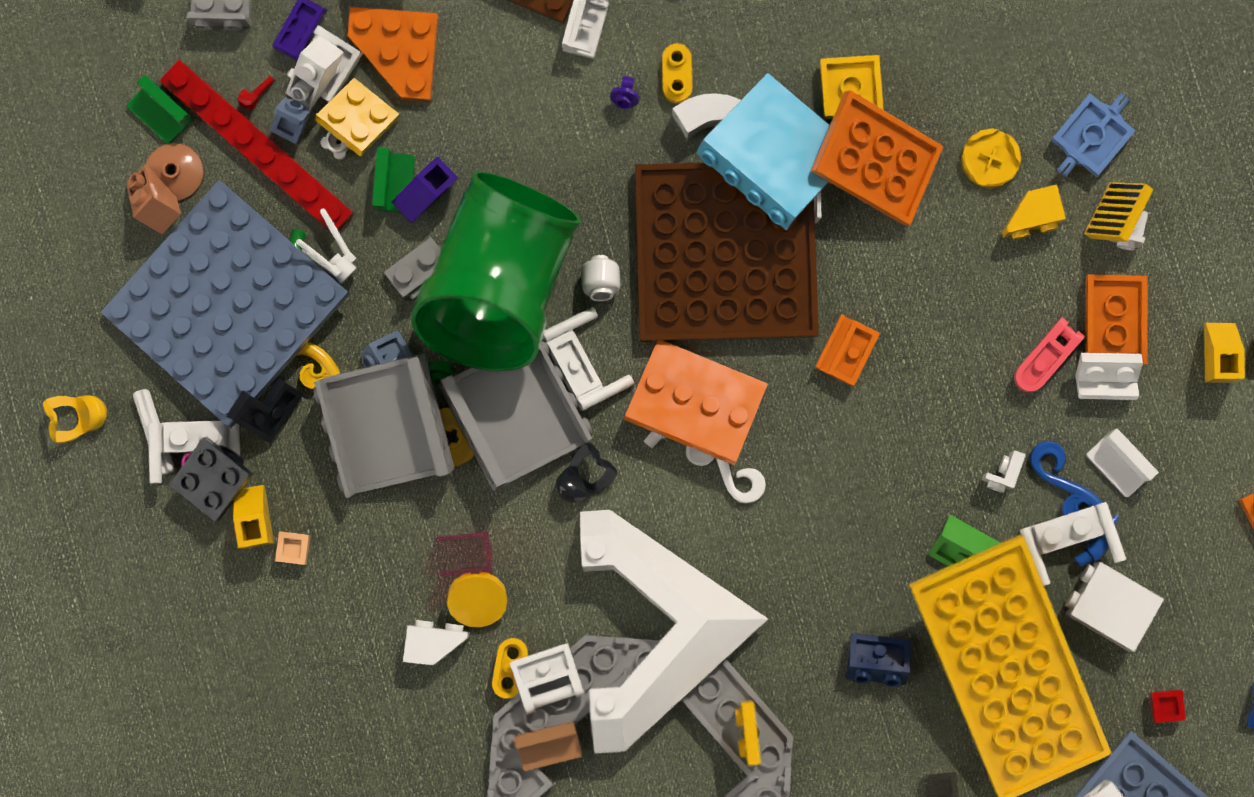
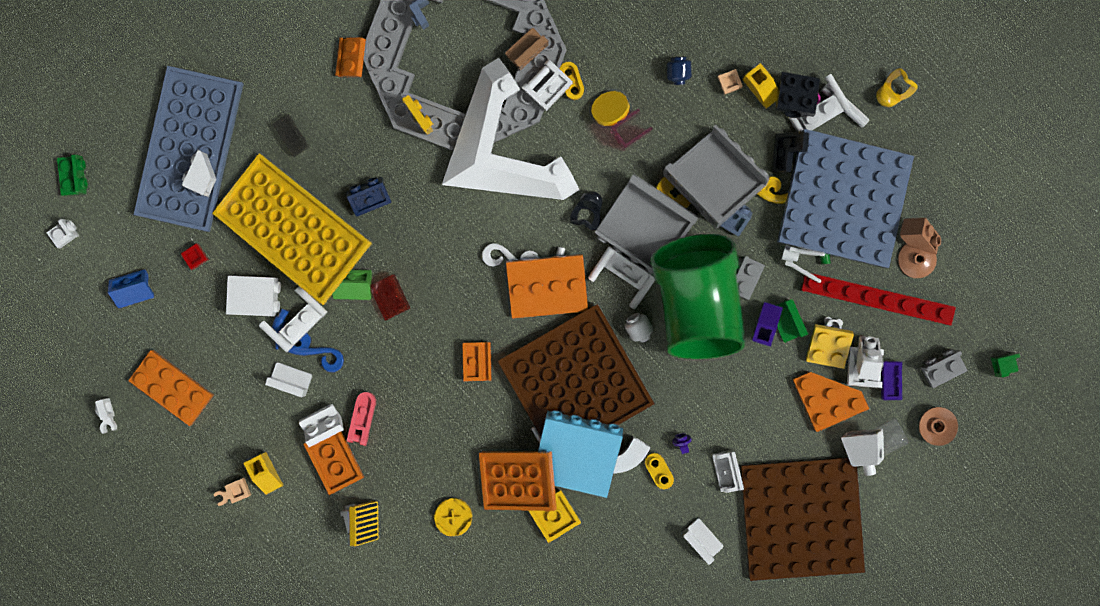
camera: 145 degrees right, 5 degrees up
green panel [127,74,193,144] -> none
red hand [237,76,275,110] -> none
sand blue bracket [270,98,311,144] -> none
white slope [403,620,470,665] -> none
green plate [428,360,454,385] -> none
white bracket [982,450,1026,493] -> none
yellow slope [1002,184,1066,240] -> none
medium blue plate [1051,93,1136,177] -> none
none -> clear red plate [370,274,411,321]
none -> dark blue head [666,56,692,85]

